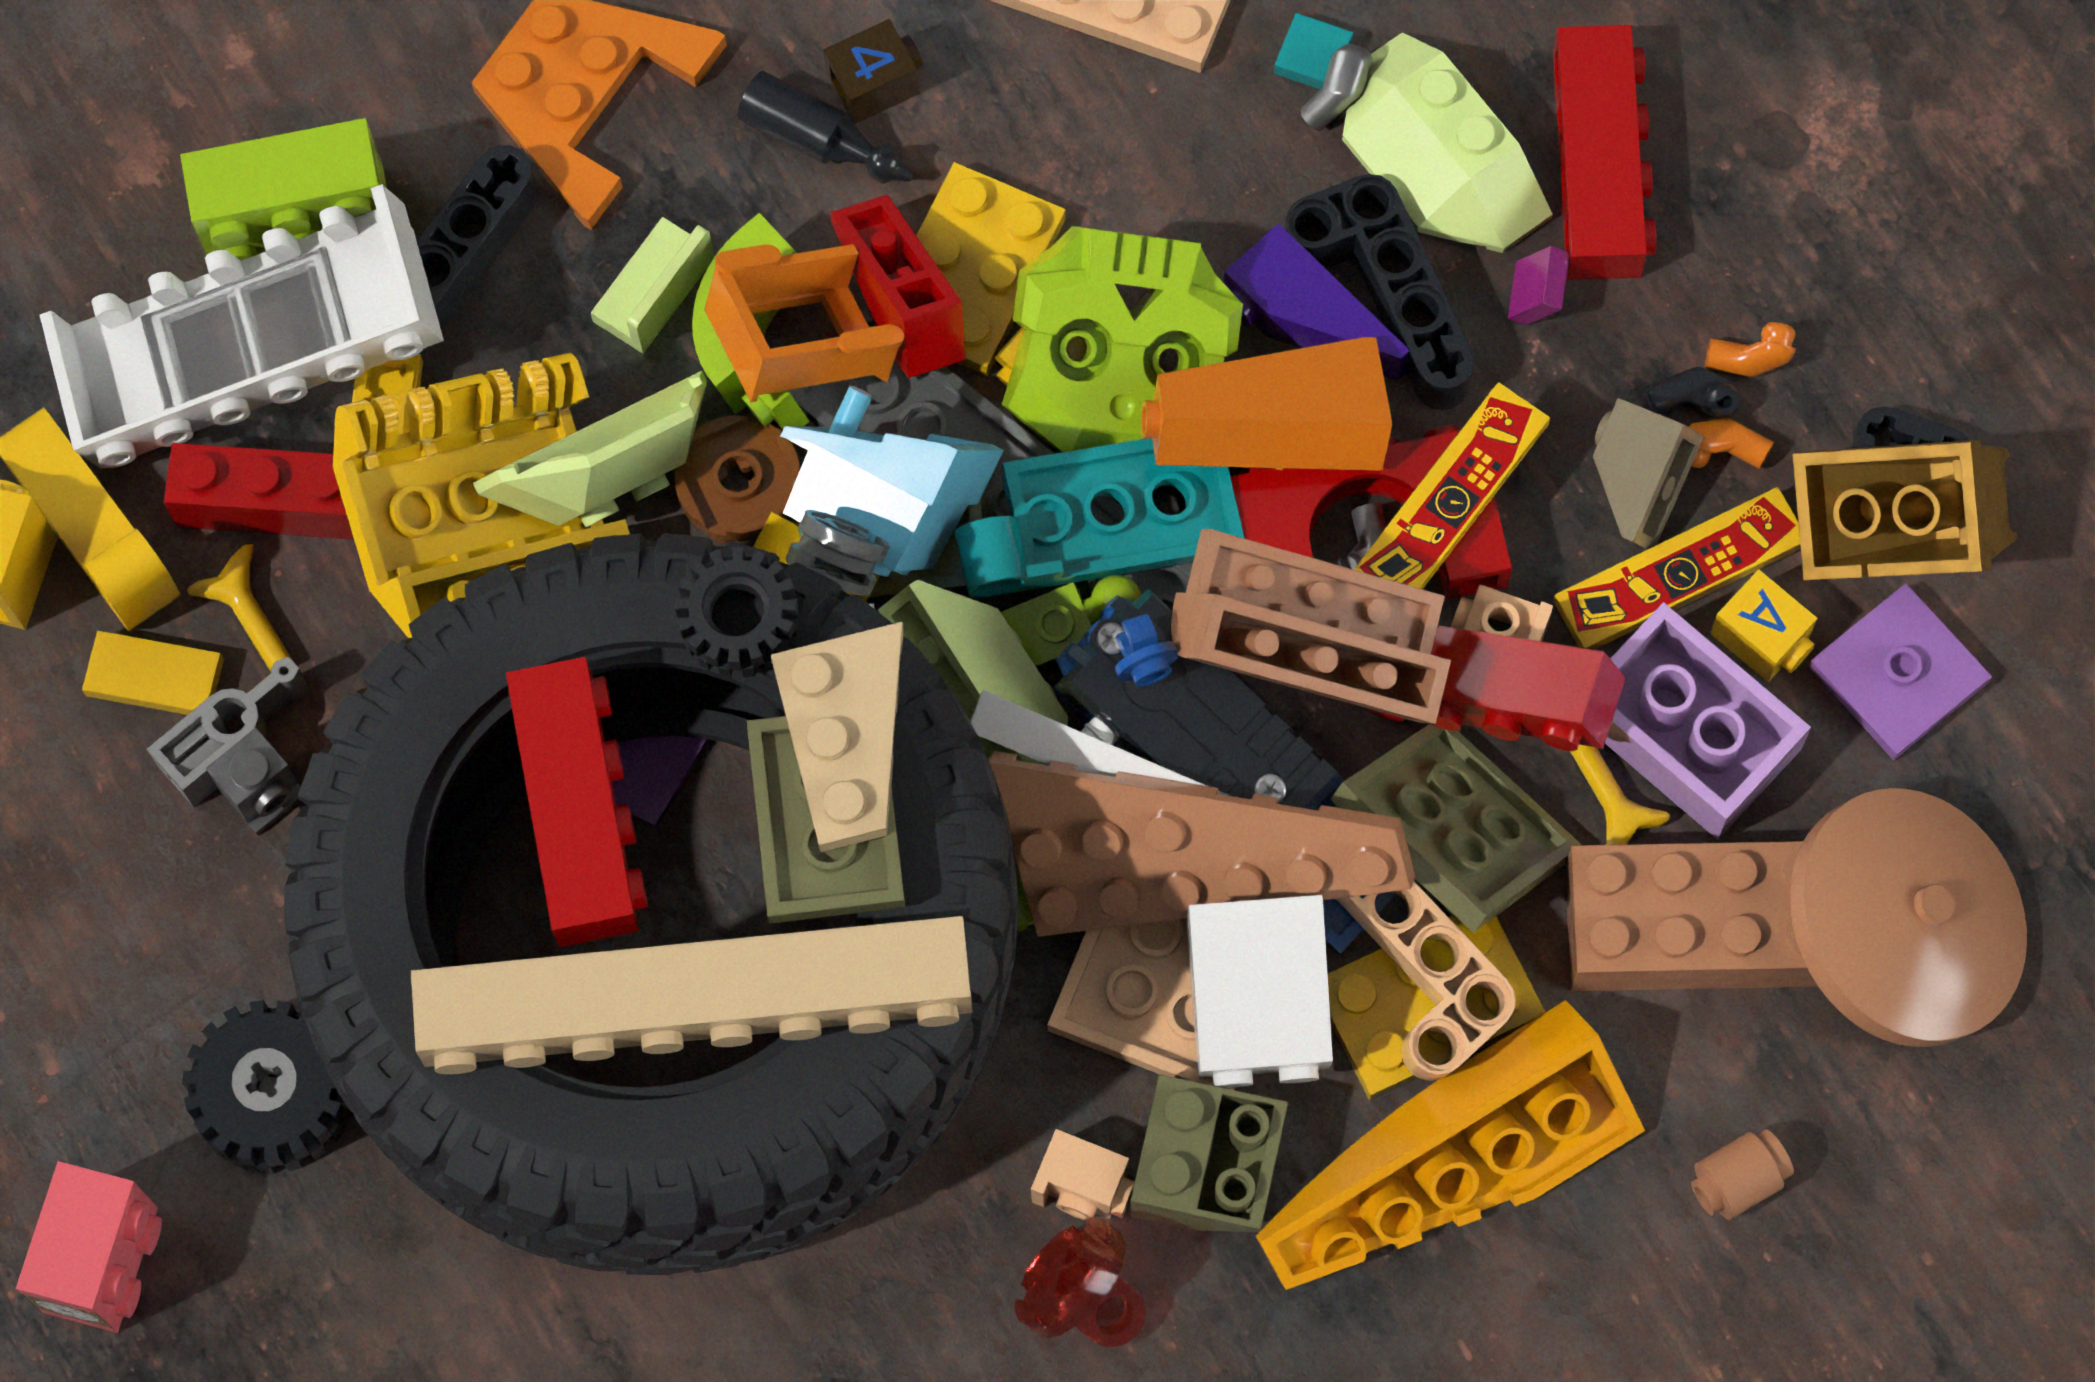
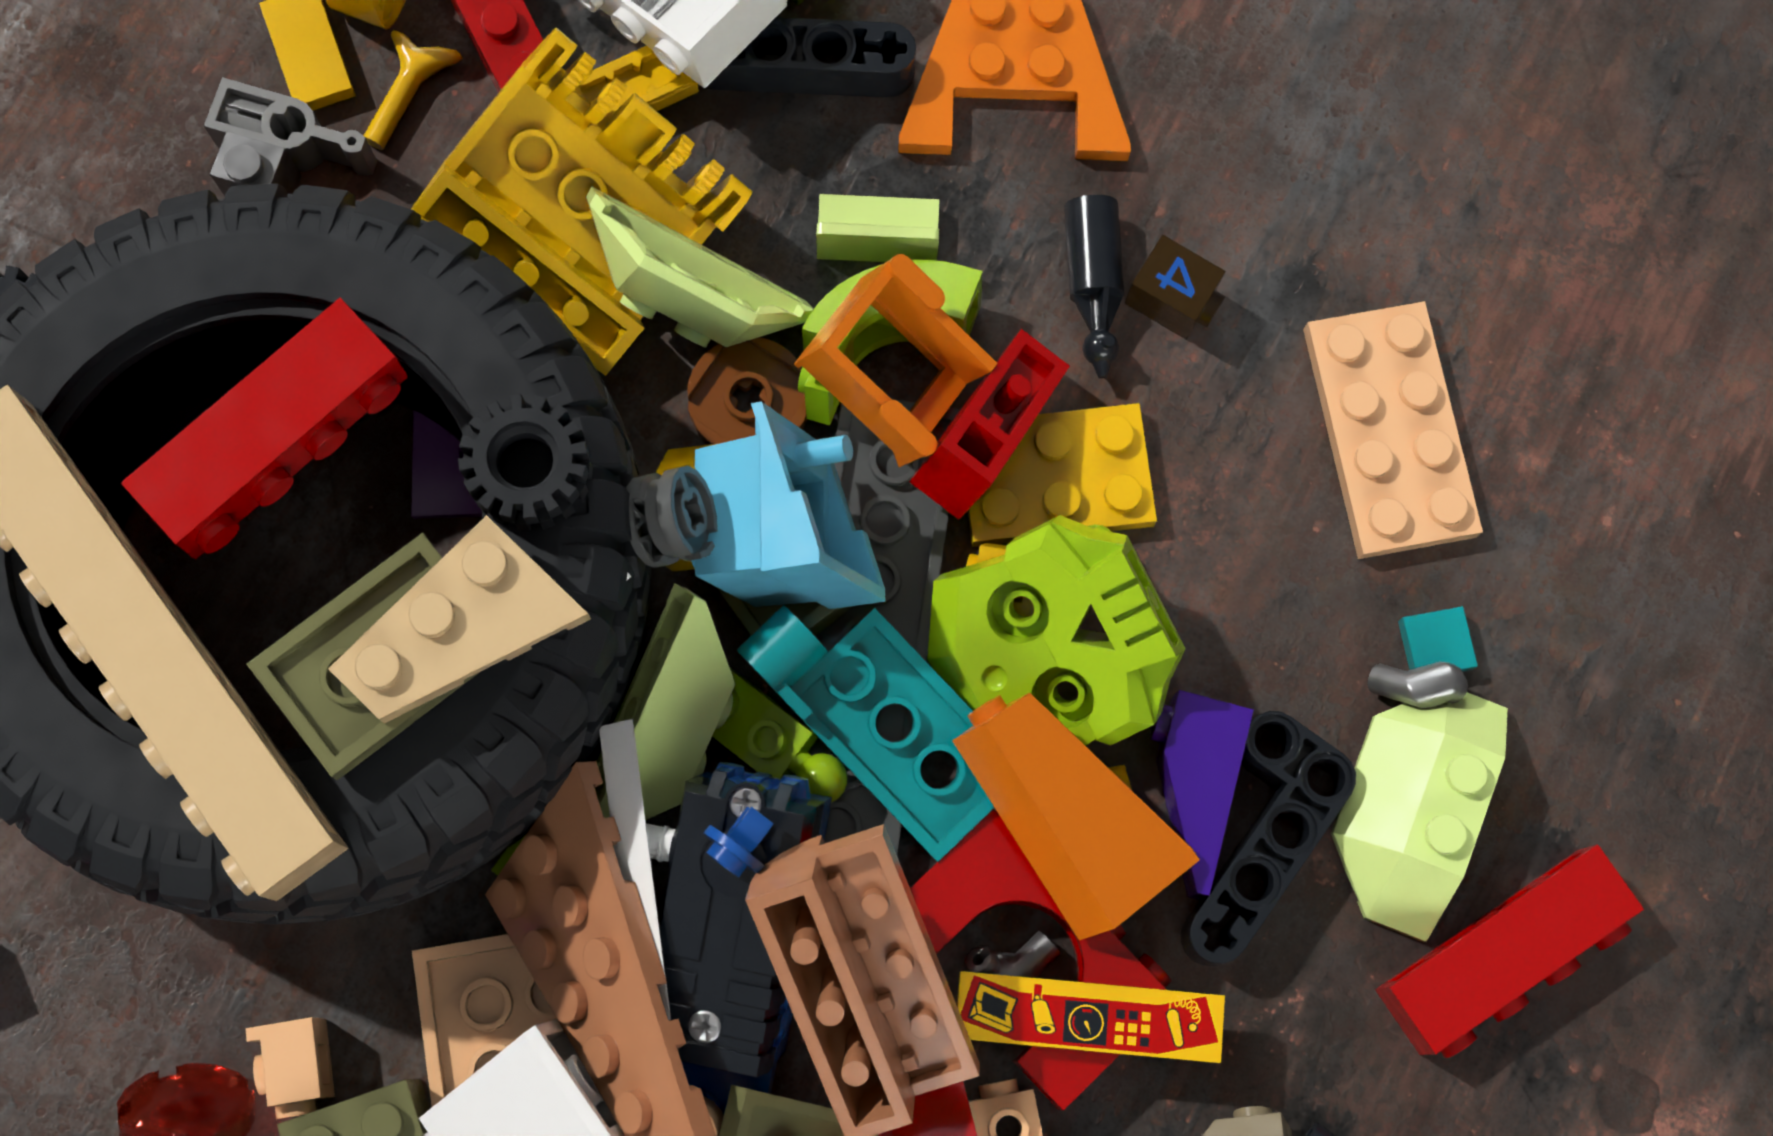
camera: 50 degrees right, 5 degrees up
magenta tile [1508,246,1569,326] -> none

